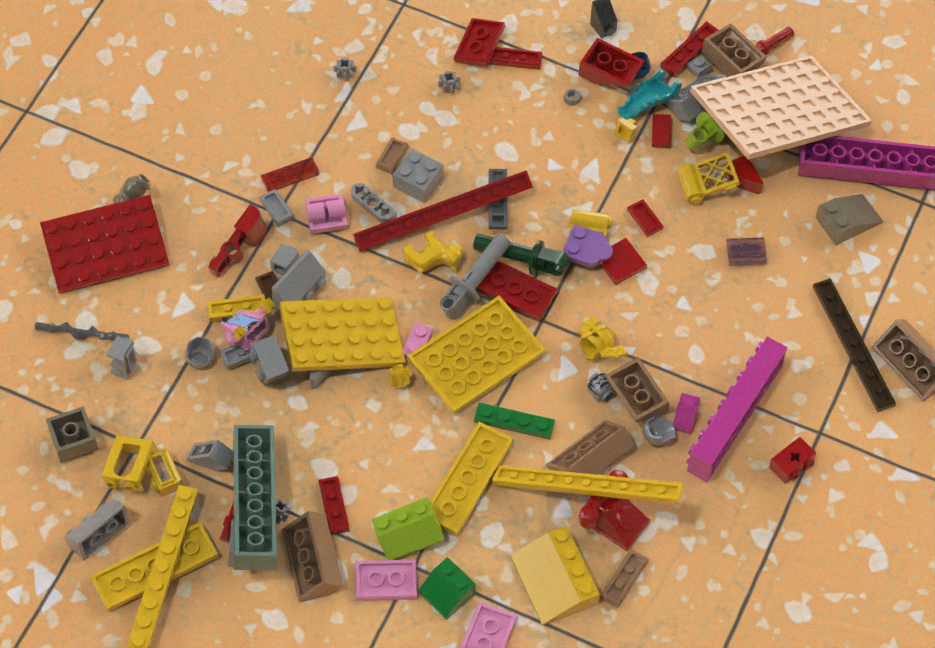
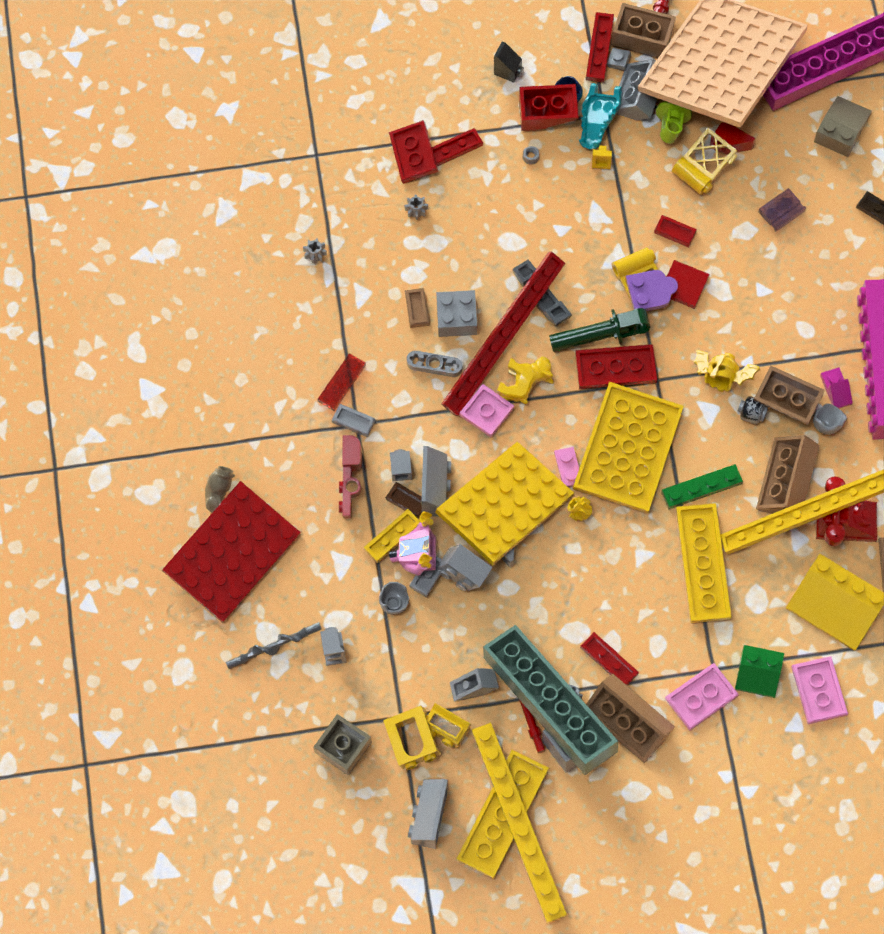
camera: 30 degrees left, 10 degrees up
bright pink plate [305,194,348,234] -> none
lime slope [372,497,445,560] -> none
light grey piece [440,233,511,319] -> none
red tile [652,114,671,148] -> none
none -> bright pink plate [459,384,514,437]

